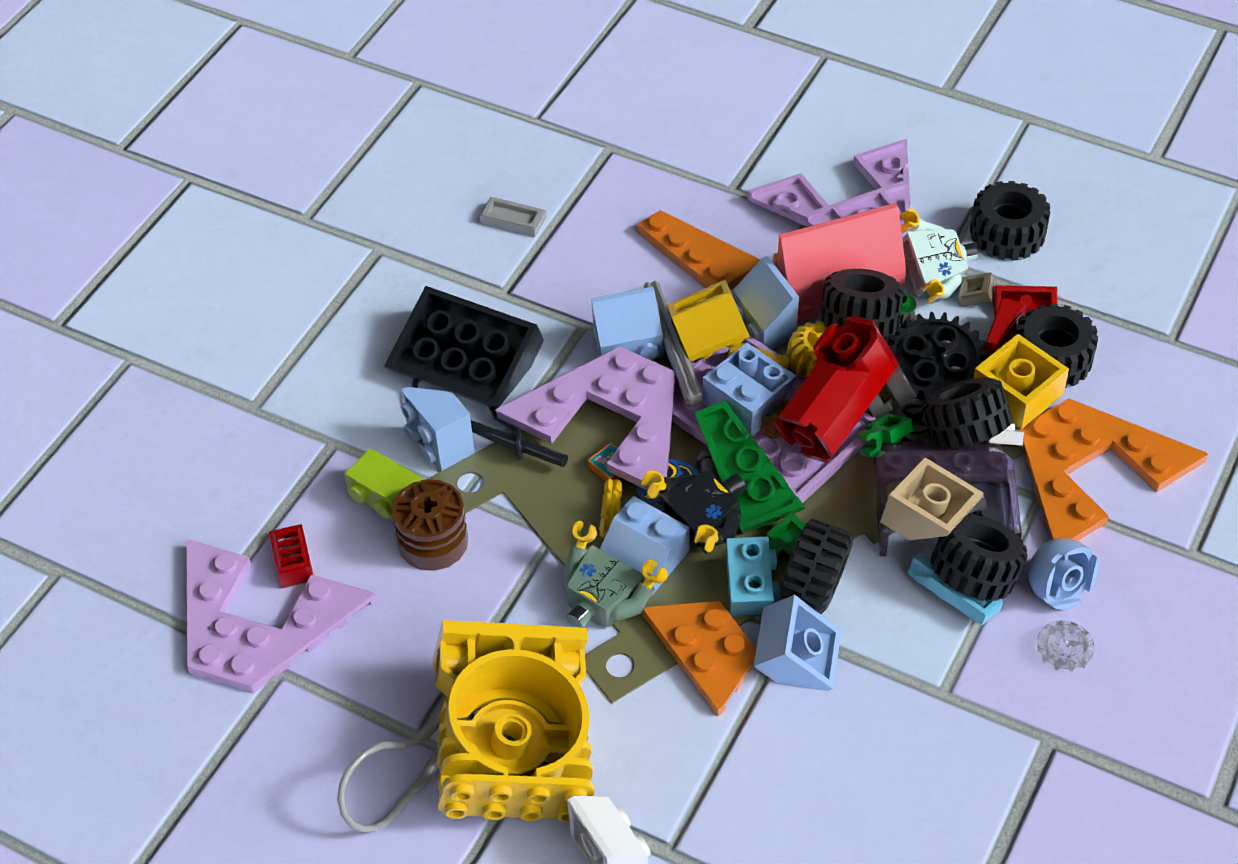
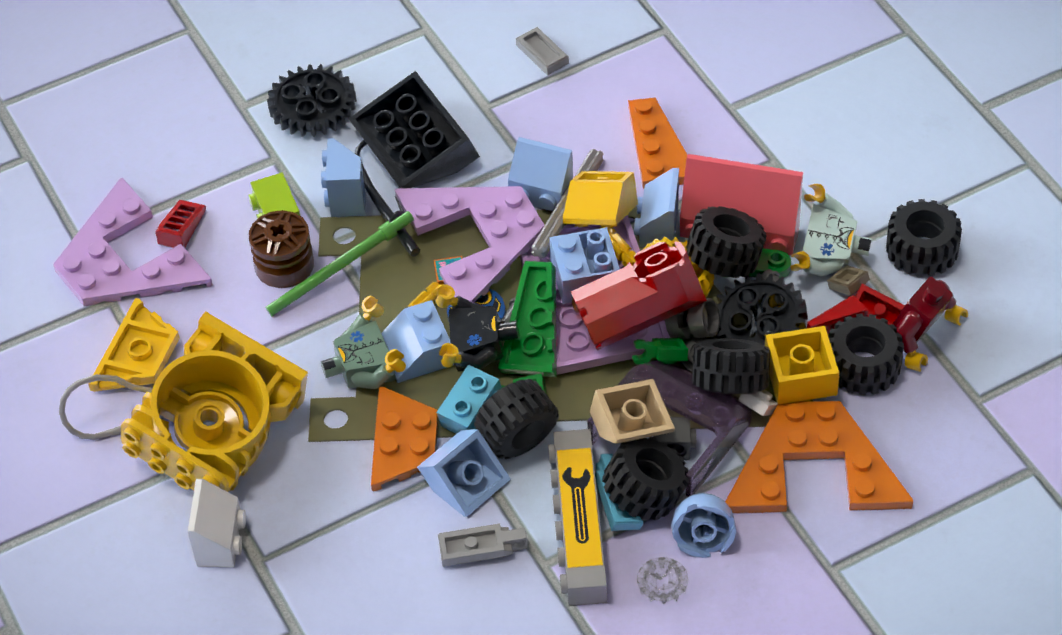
camera: 35 degrees right, 0 degrees up
lavender wing [748,139,910,234] -> none
none -> yellow wing [88,298,180,392]
none -> bright green bar [265,211,414,317]
none -> black gear [267,64,357,137]
none -> light grey hinge [438,523,528,567]
none -> brick [548,429,607,606]
none -> dark red torso [893,277,968,372]

